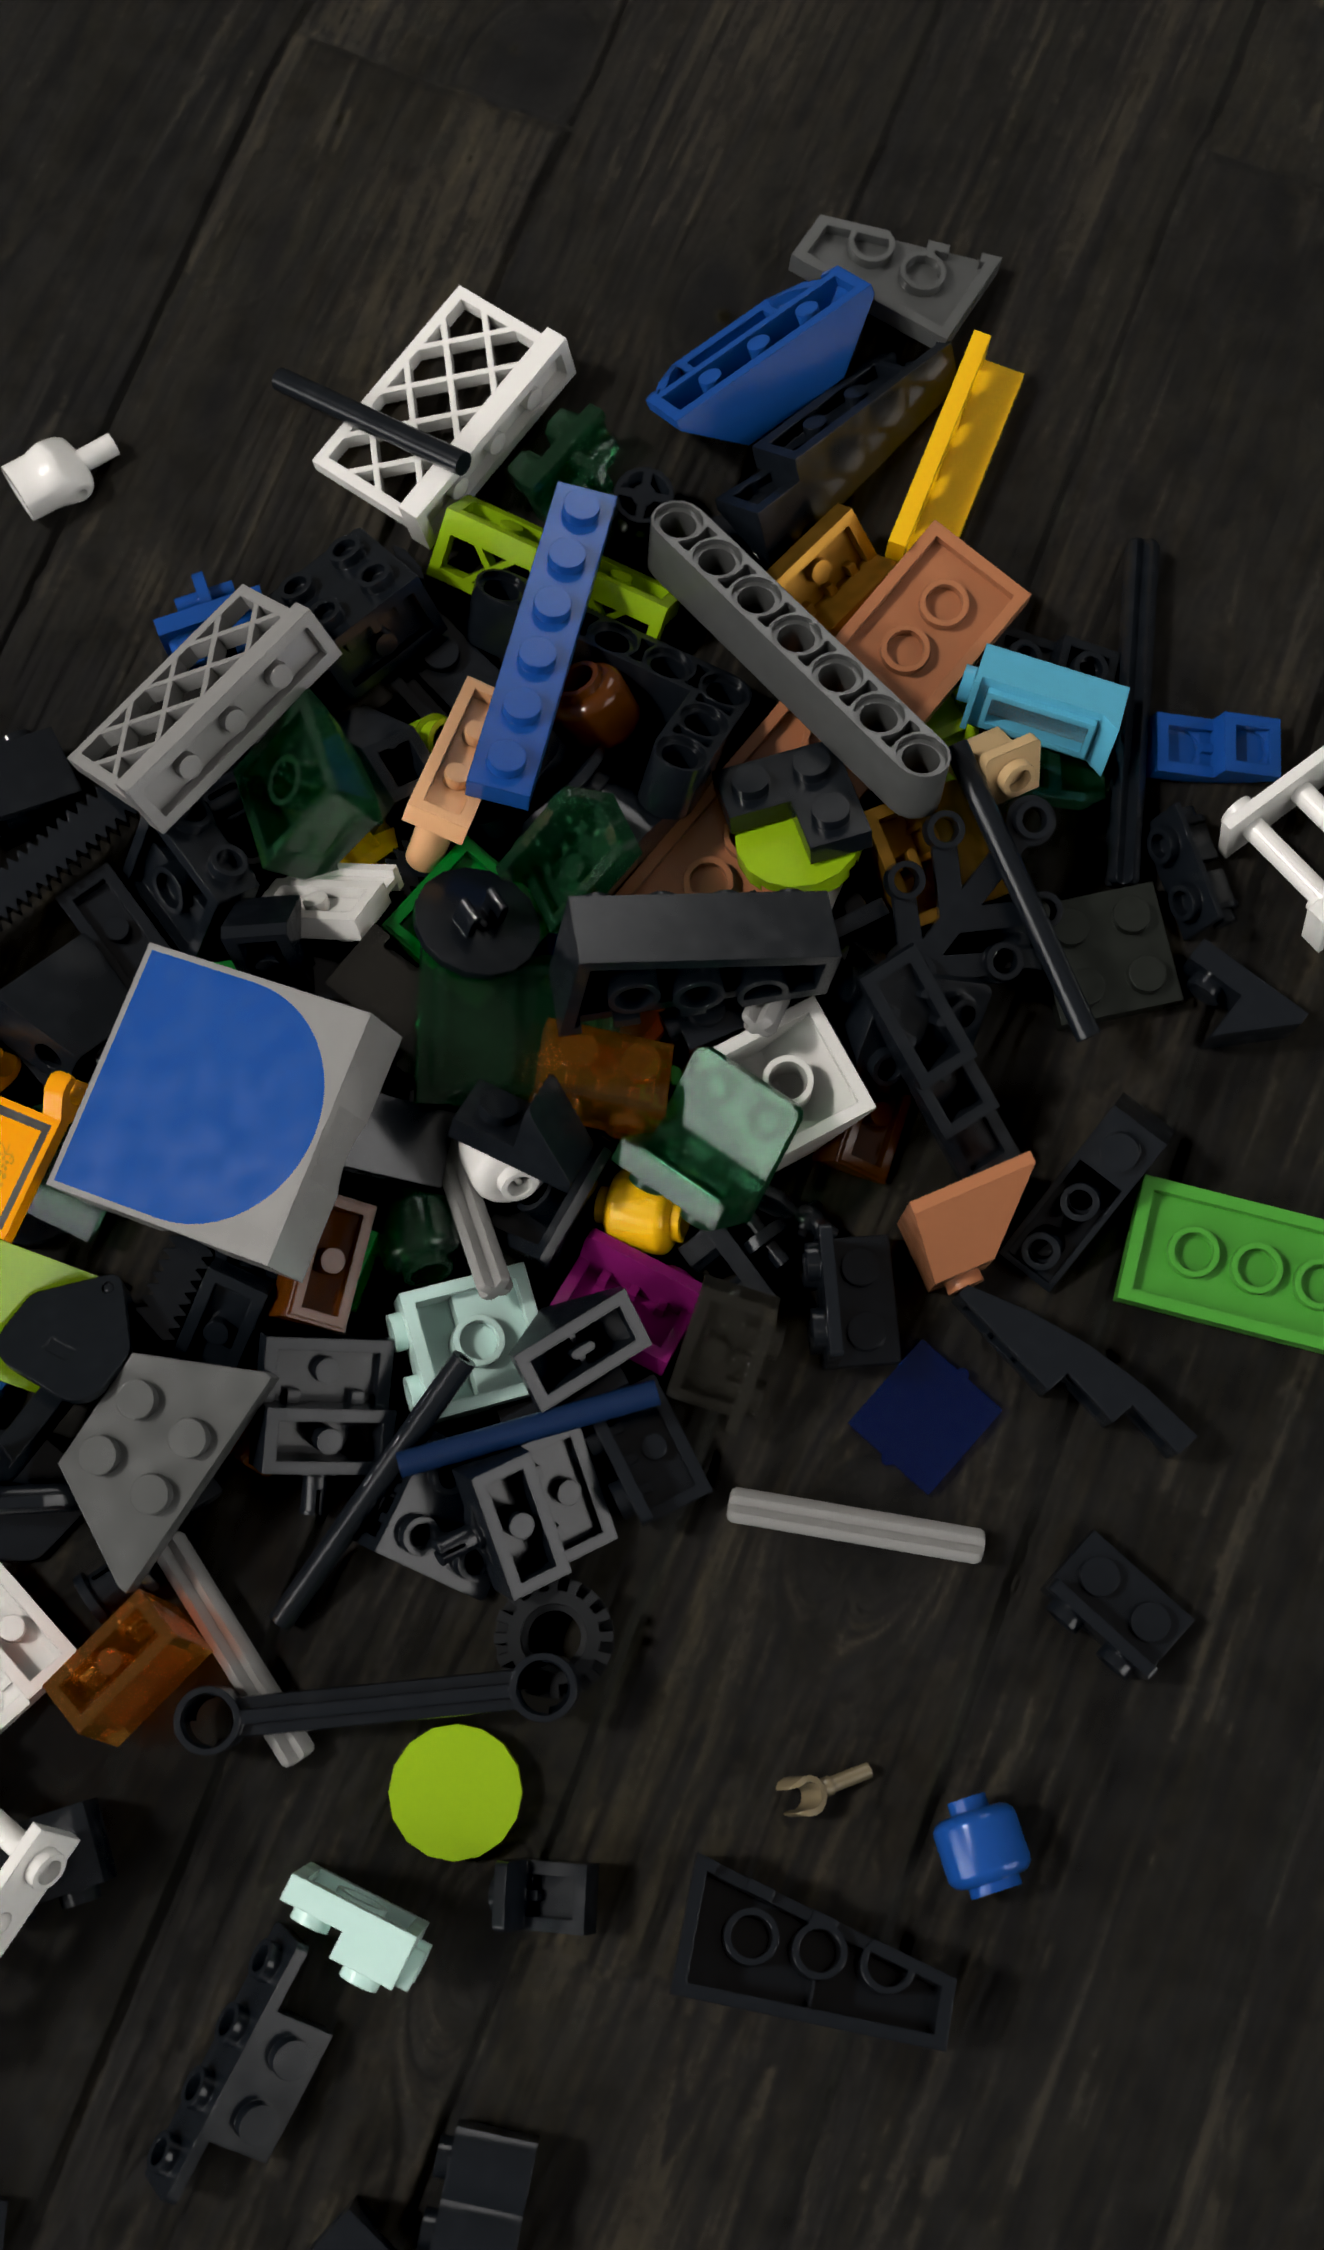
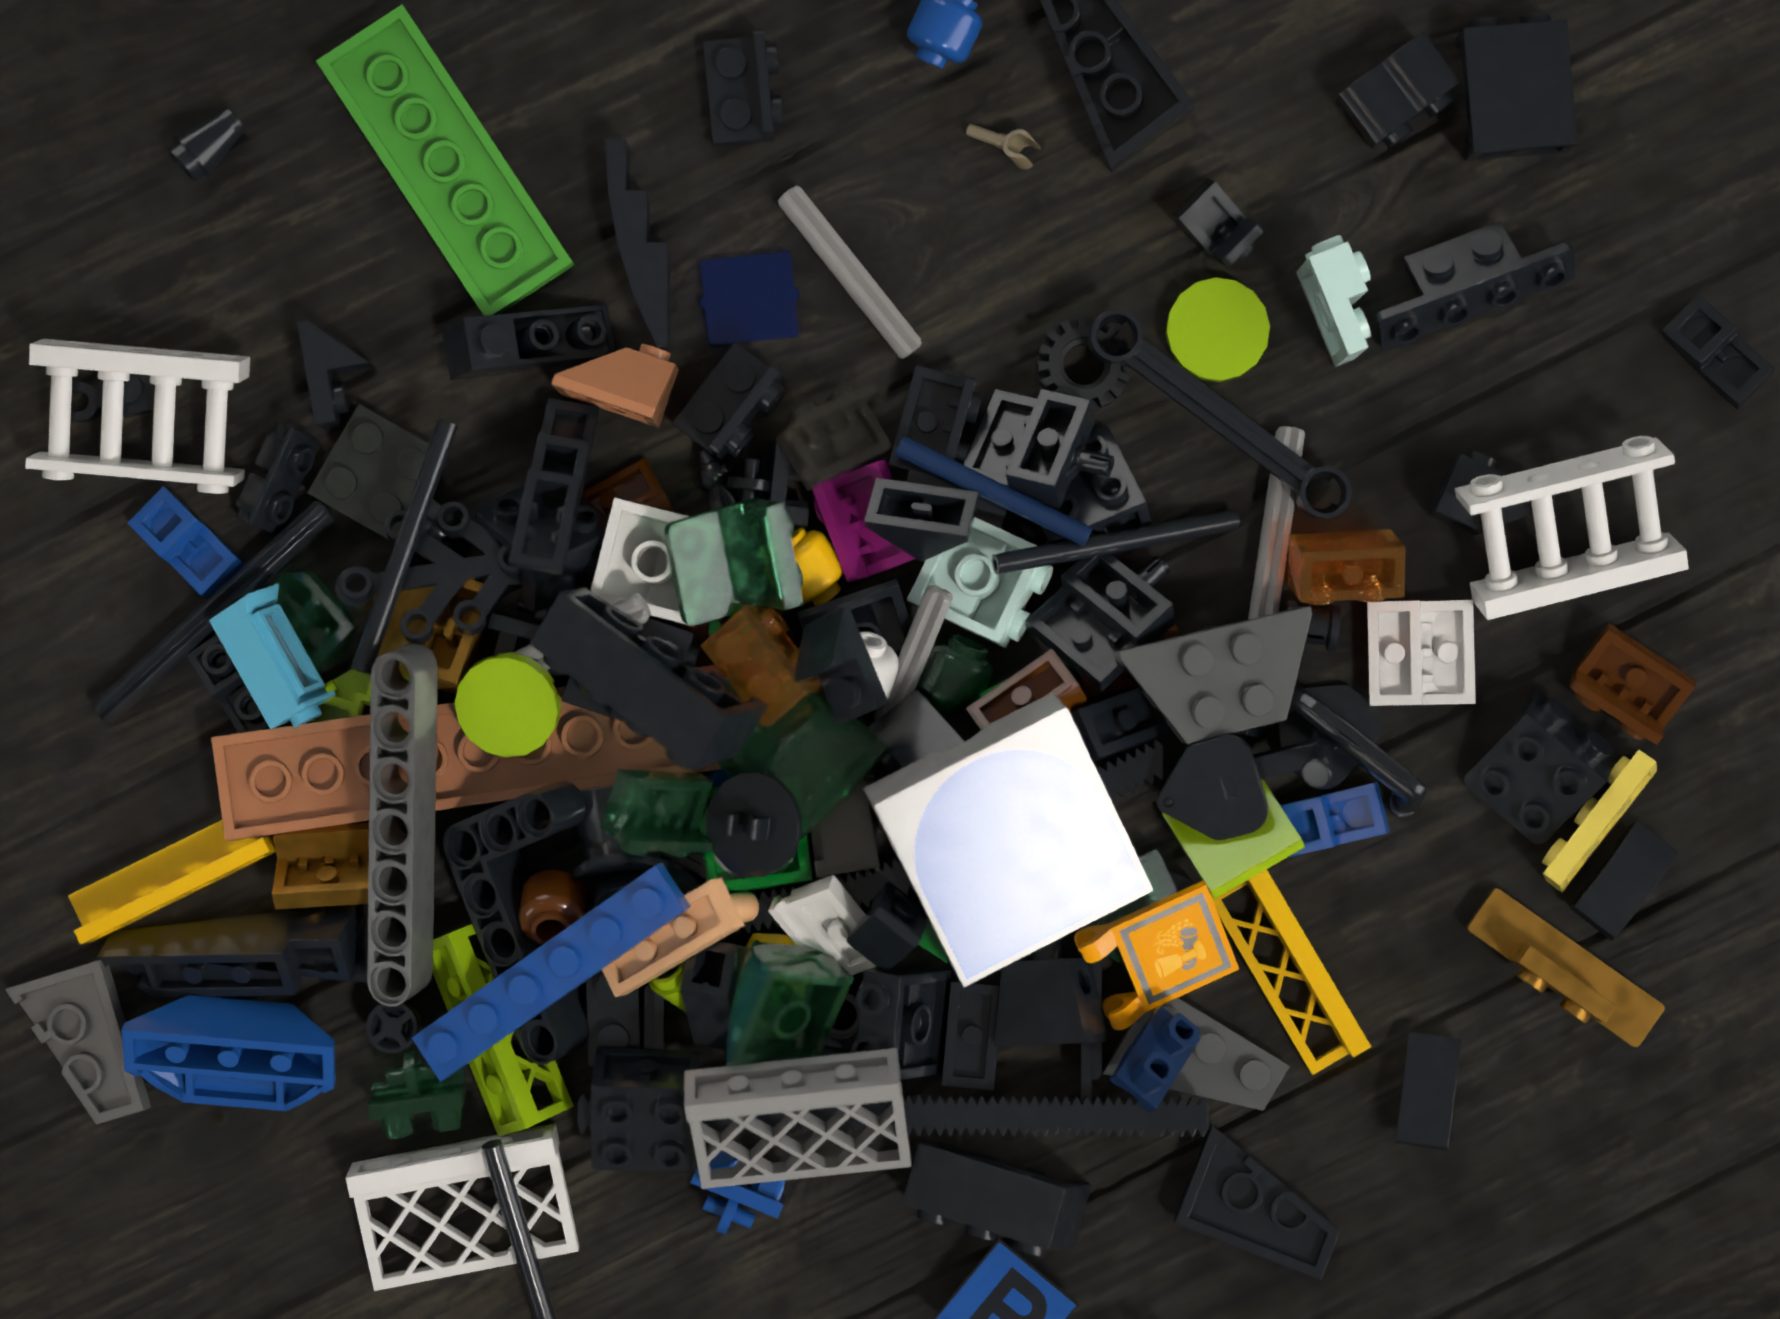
camera: 135 degrees left, 10 degrees up
black plate [712,742,873,864] -> none
tan bracket [948,726,1041,805] -> none

